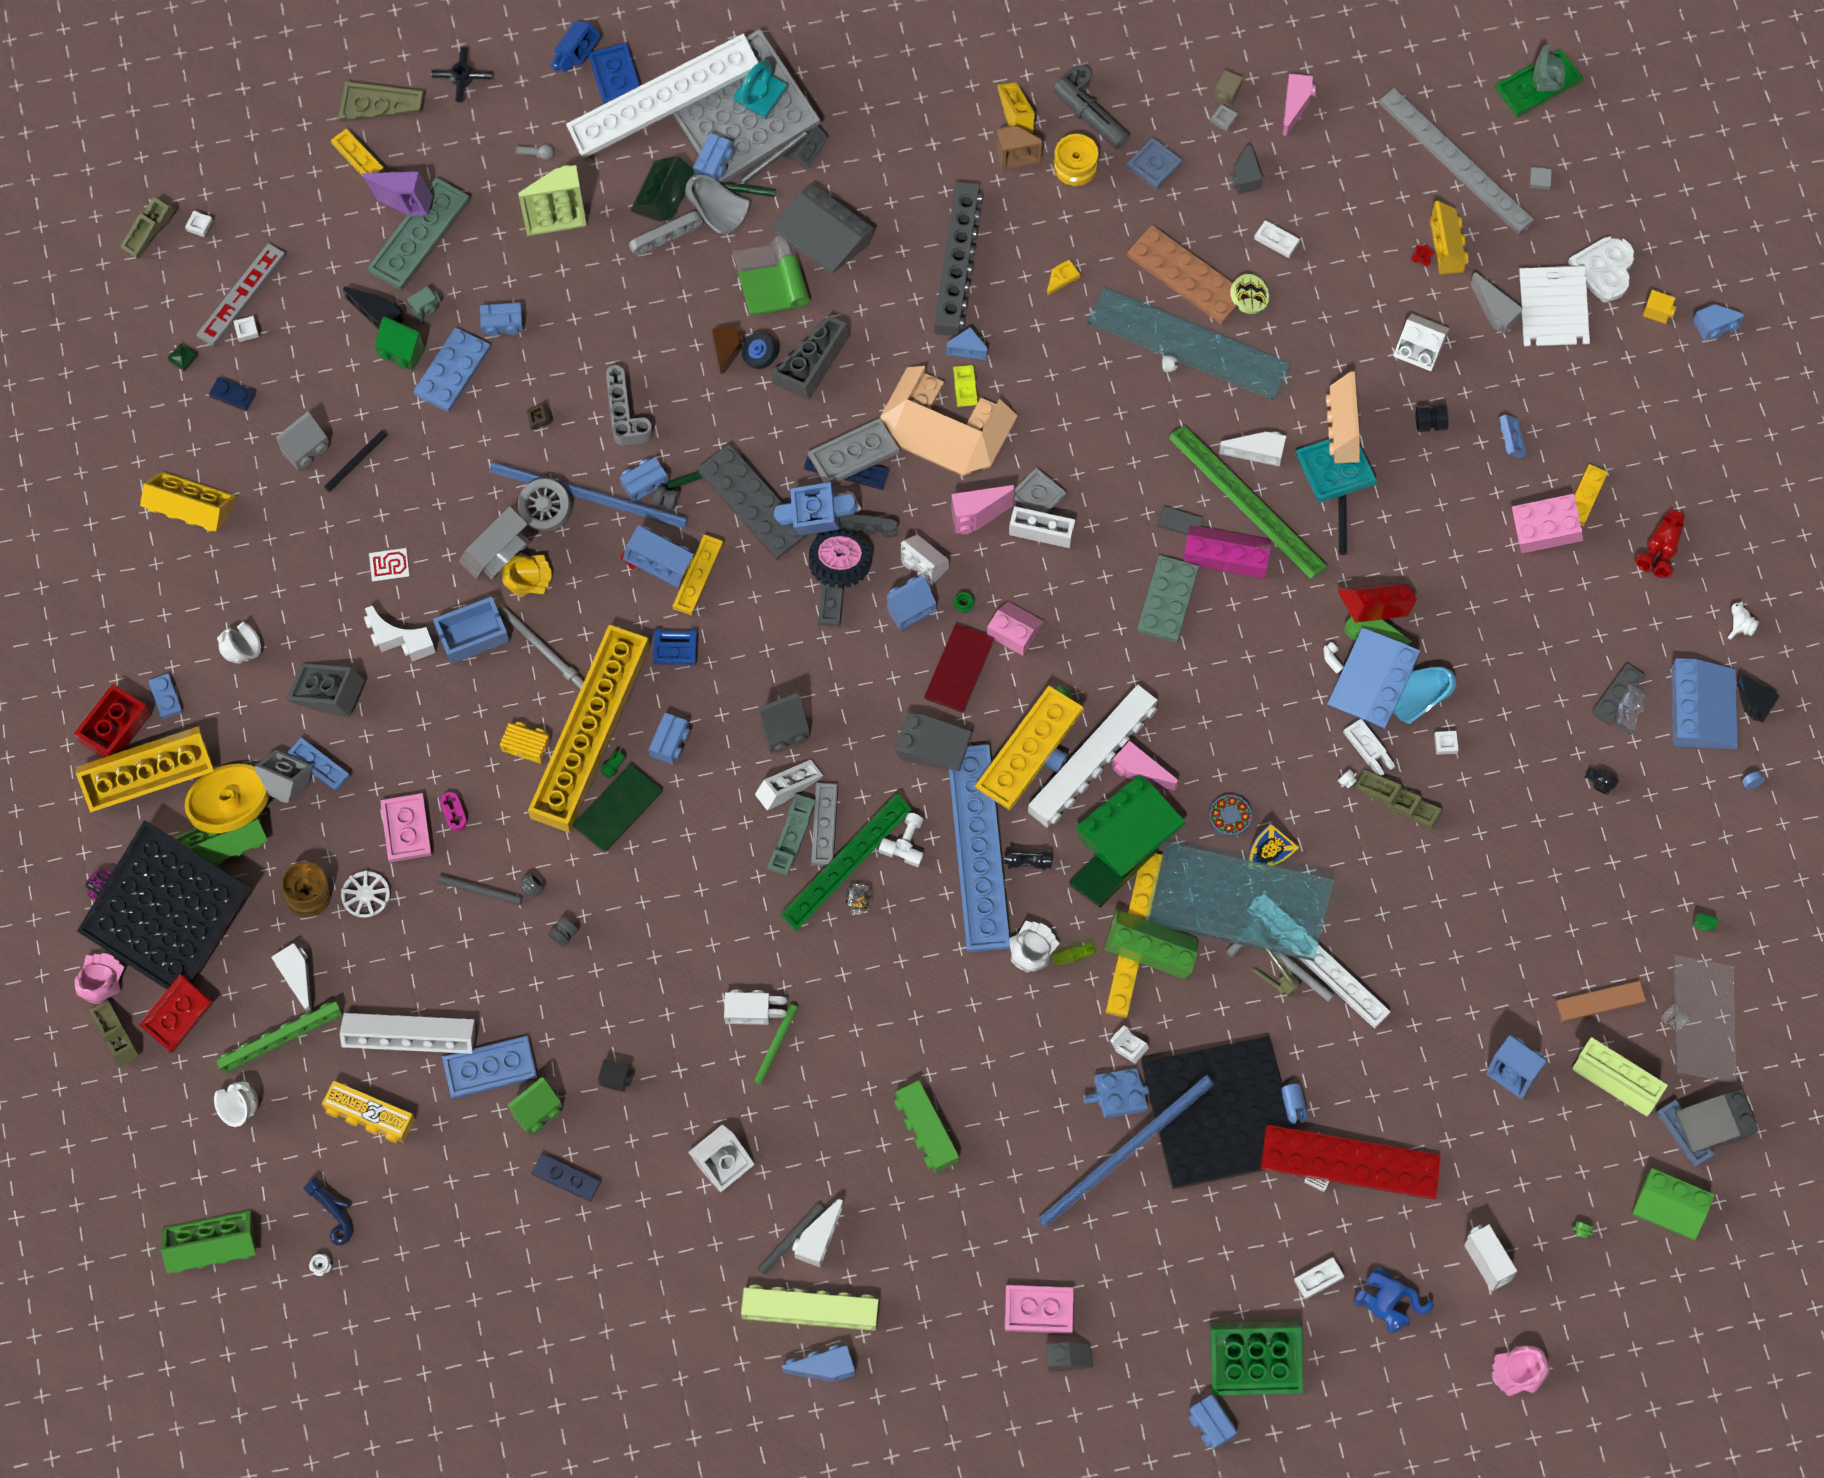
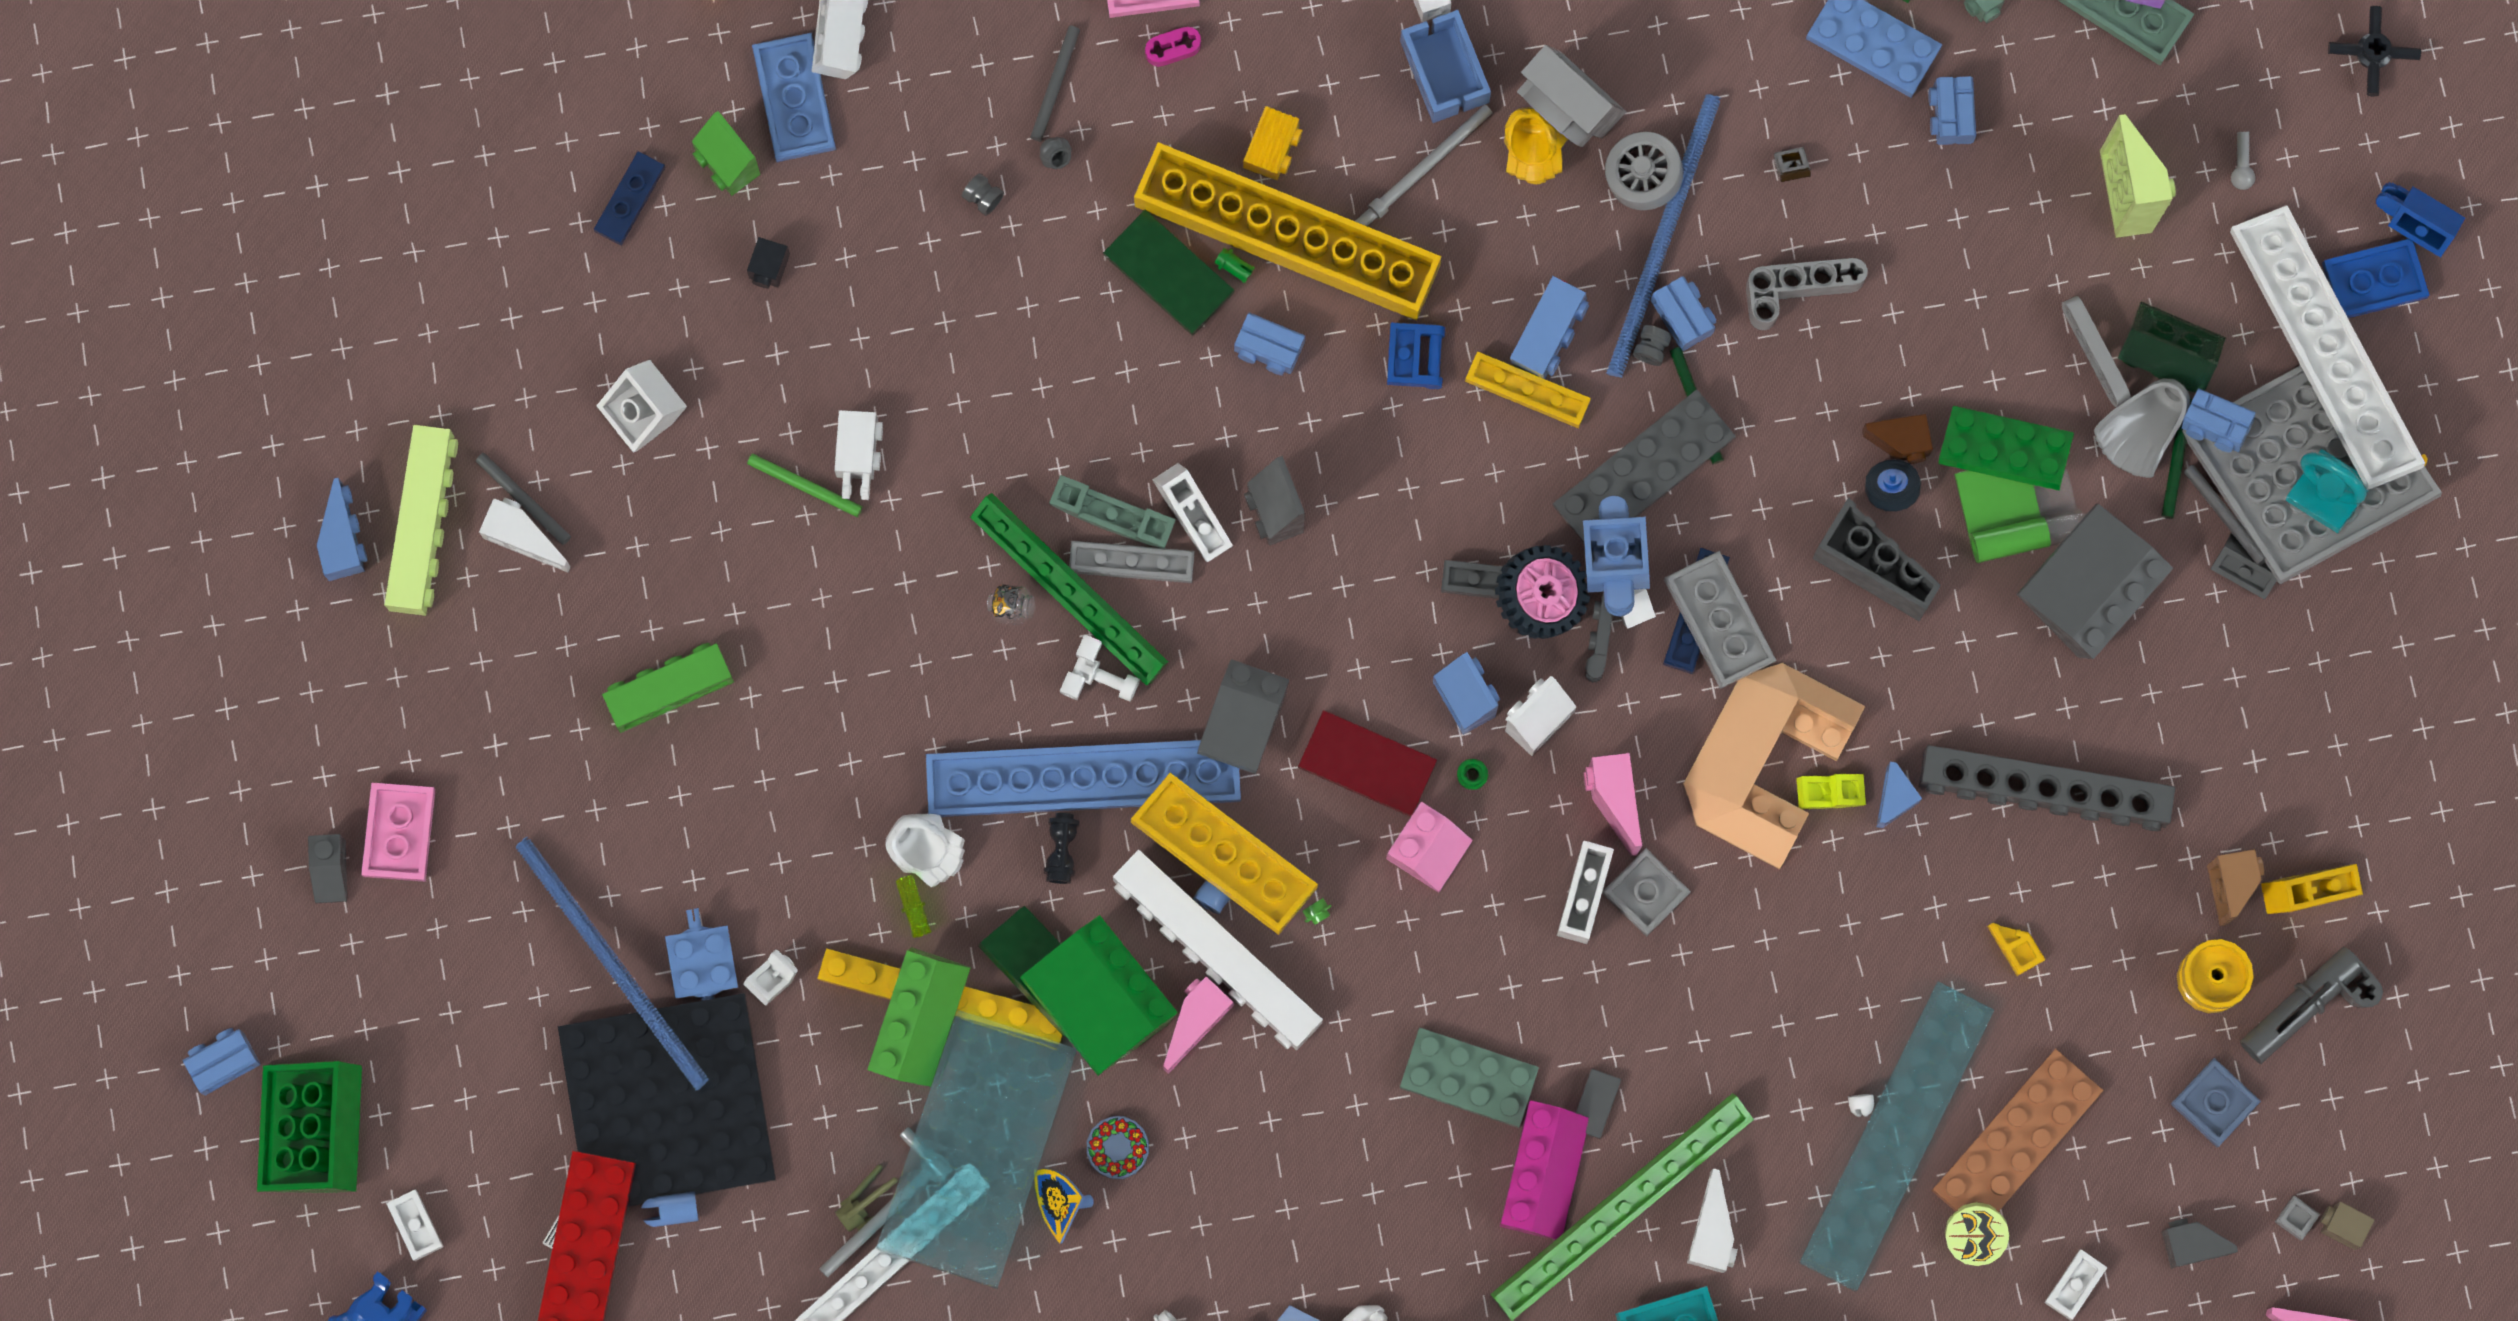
camera: 90 degrees right, 10 degrees up
none -> green plate [1938,406,2074,491]

